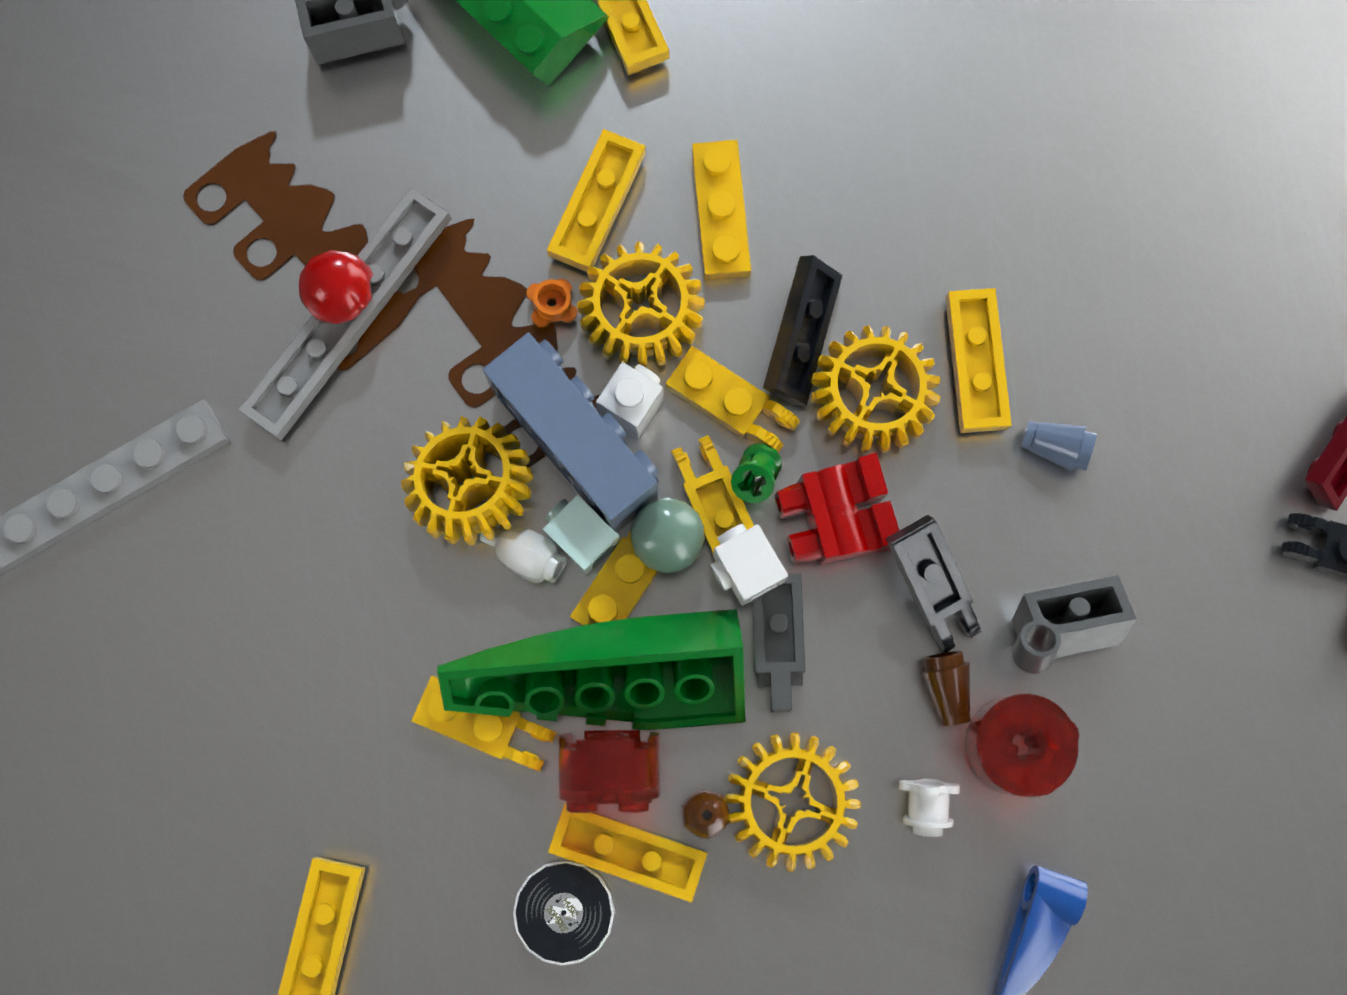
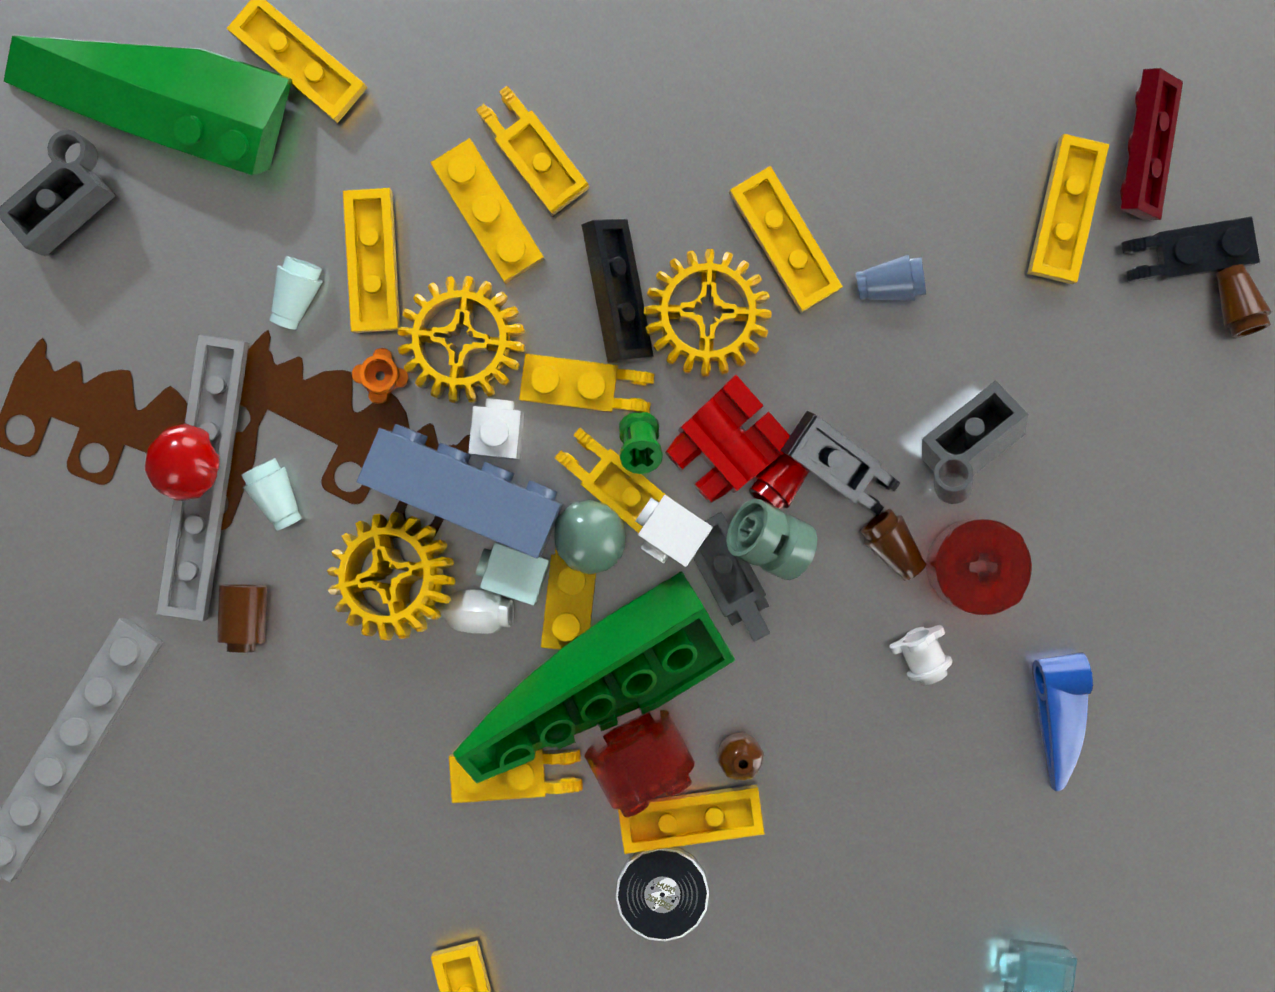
camera: 30 degrees left, 10 degrees up
yellow gear [724,732,861,871] -> none
none -> reddish brown brick [217,584,267,653]
none -> light aqua cone [241,458,301,531]
none -> light aqua cone [269,256,323,330]
none -> yellow hinge [476,86,589,216]
none -> sand green wheel [726,499,818,581]
none -> red cone [749,454,809,509]
none -> yellow plate [1027,134,1109,284]

